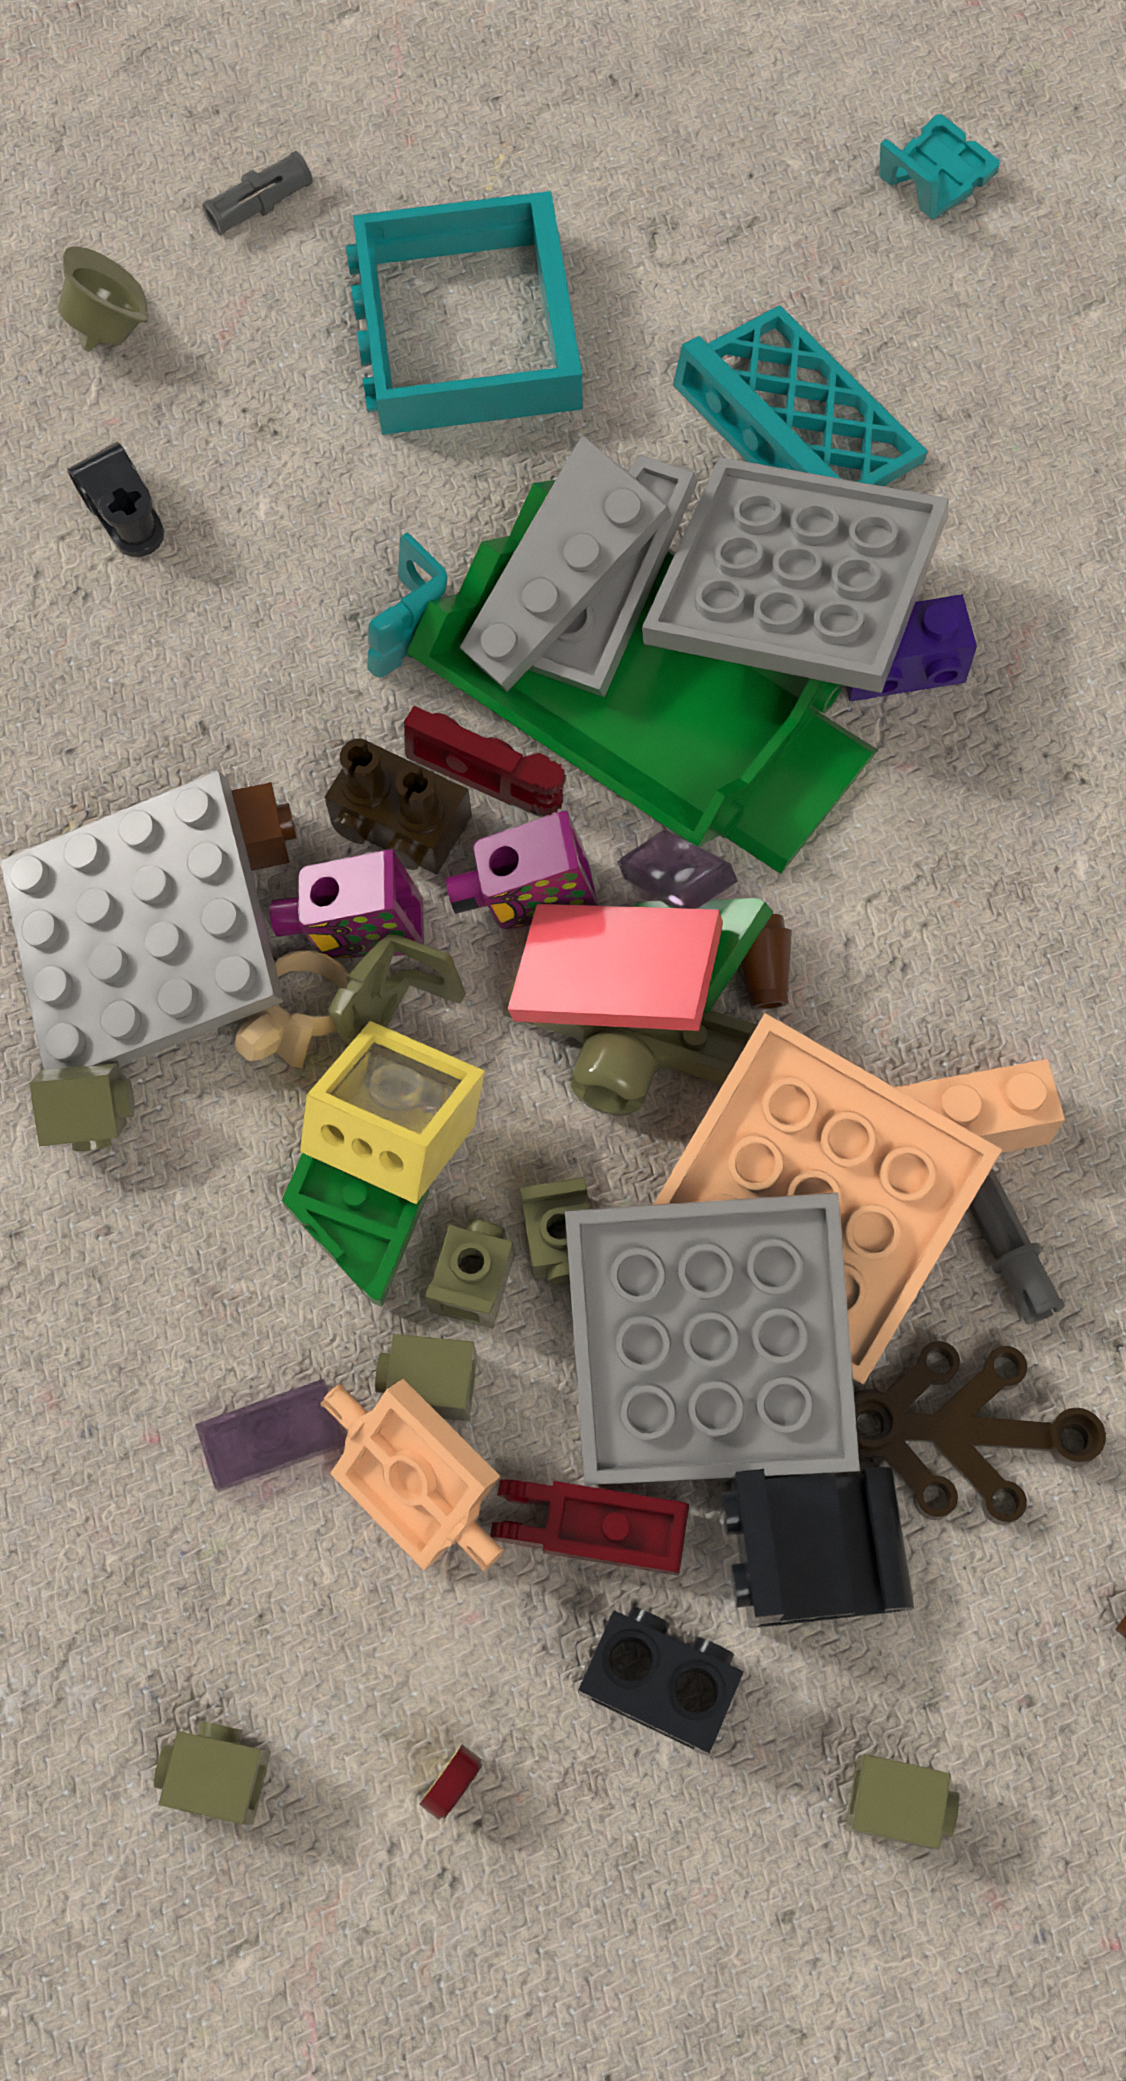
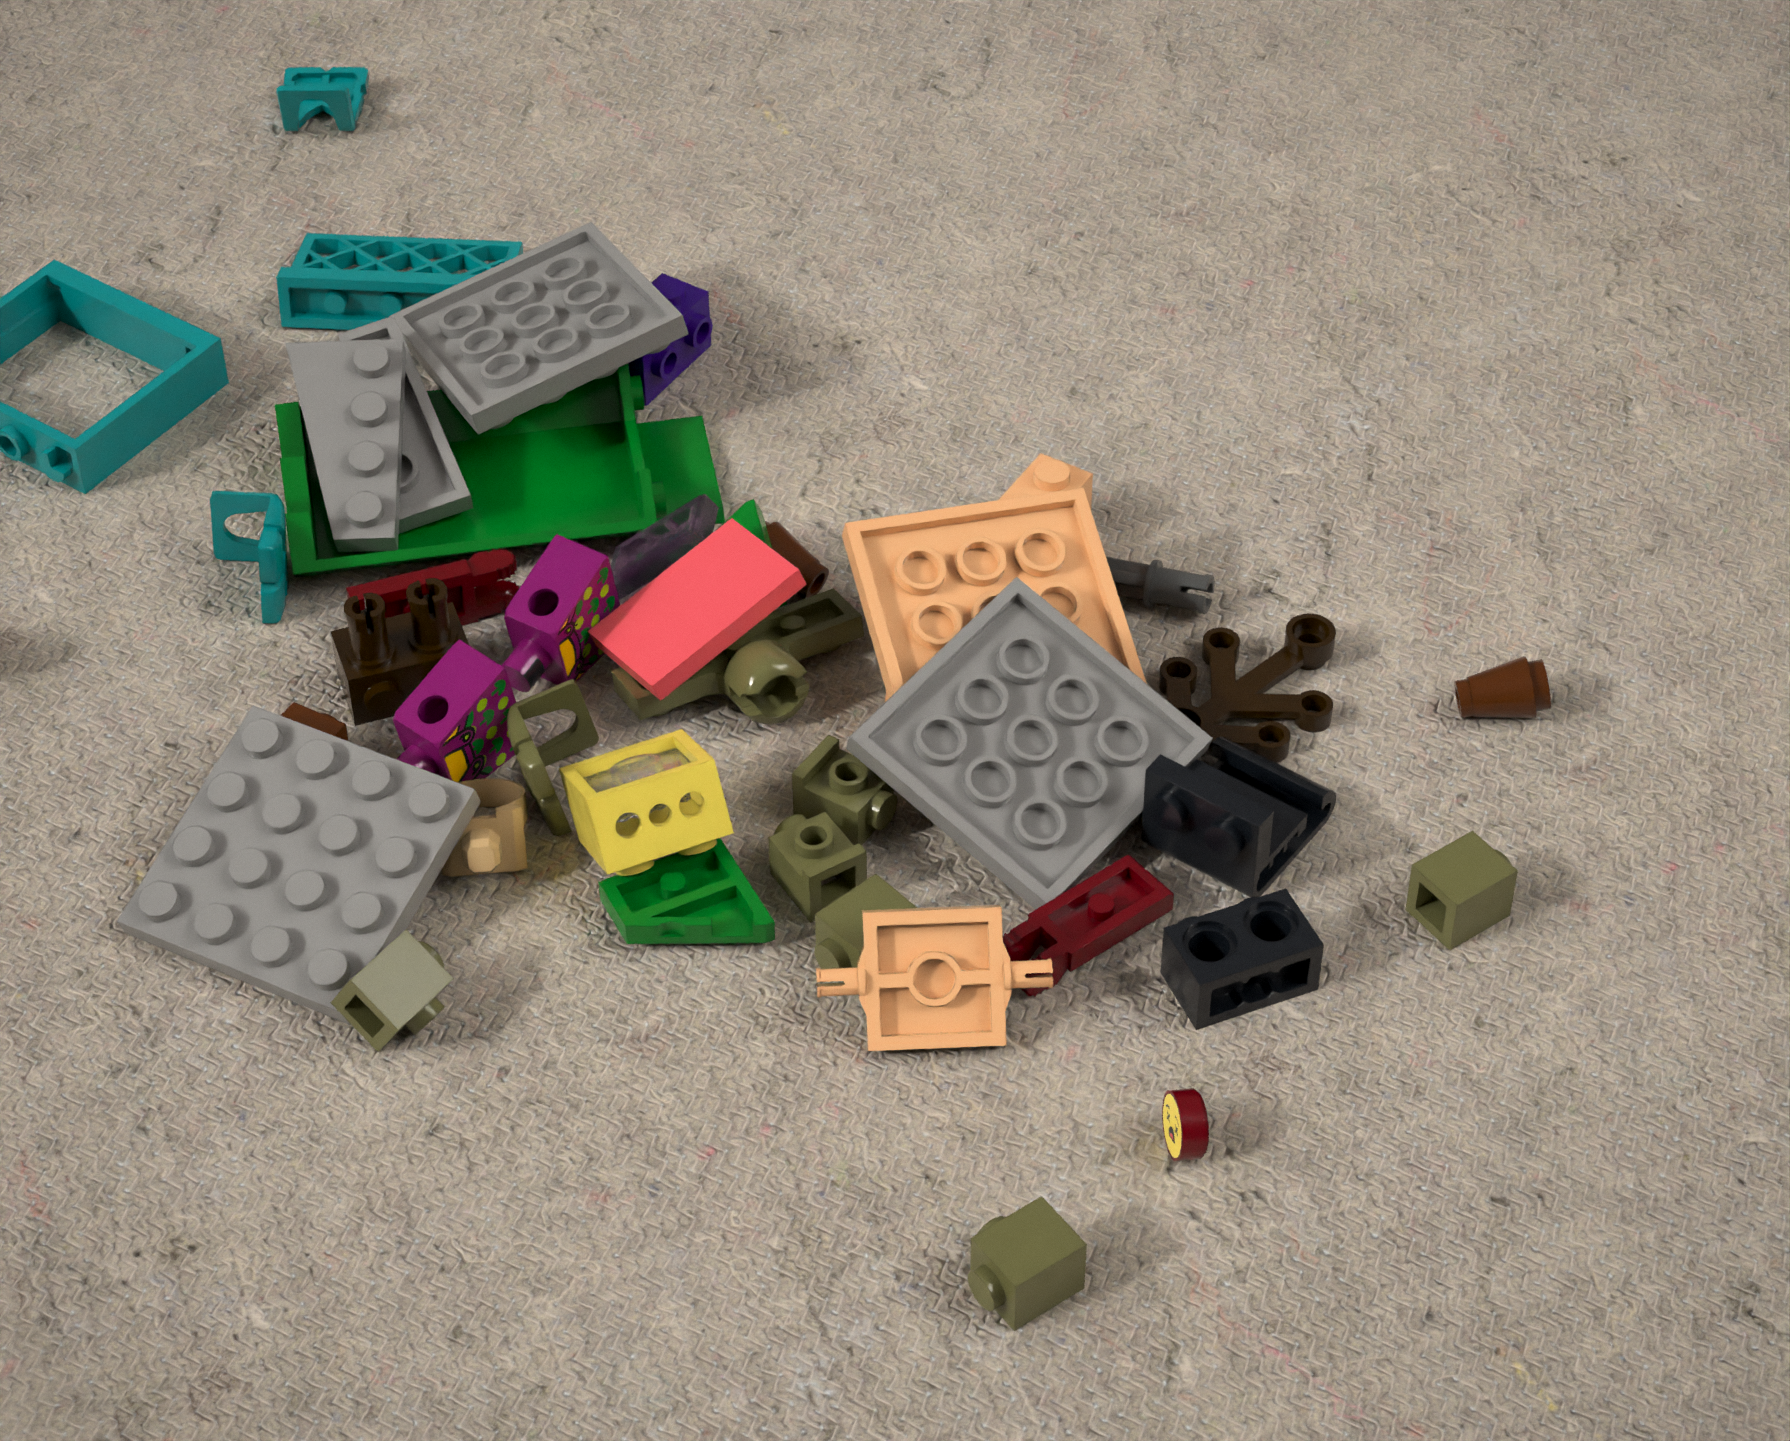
camera: 50 degrees left, 25 degrees down
clear purple plate [195,1379,345,1492] -> none

